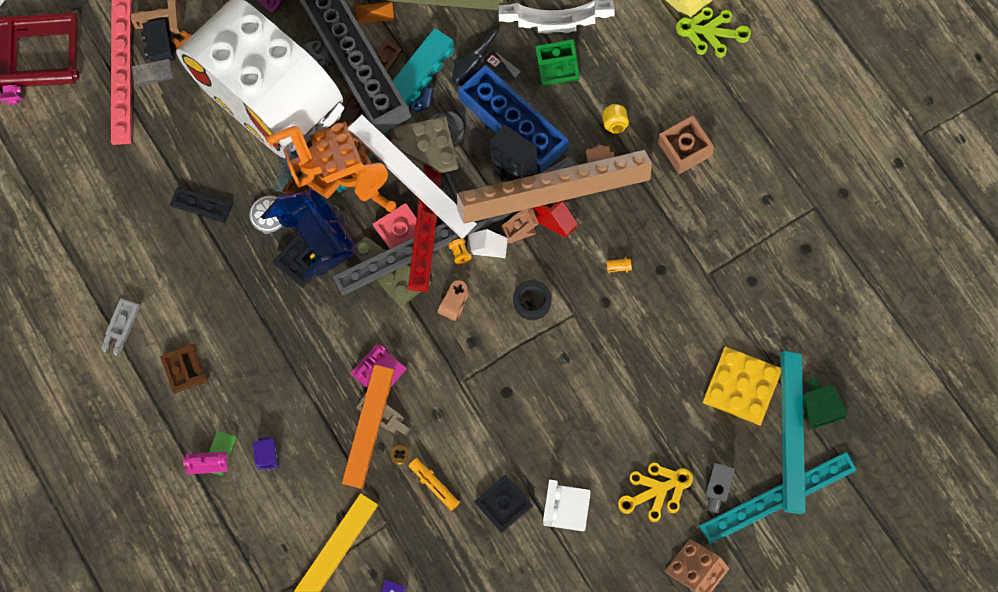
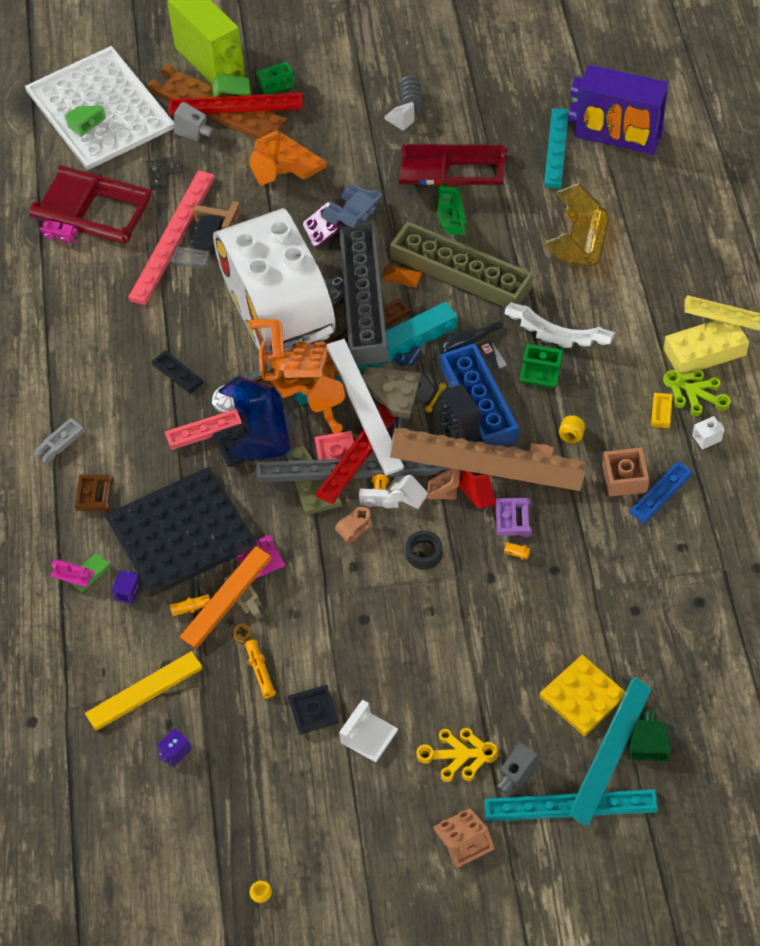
camera: 20 degrees right, 15 degrees down
none -> black plate [105,467,258,597]
none -> coral plate [165,409,242,450]
none -> light orange pin [170,594,210,617]
none -> white hinge [359,489,406,508]
none -> yellow hinge [425,383,446,413]
none -> medium lavender plate [496,498,532,537]
none -> blue tile [629,461,693,524]
none -> yellow tile [651,393,673,429]
none -> white brick [692,416,724,450]

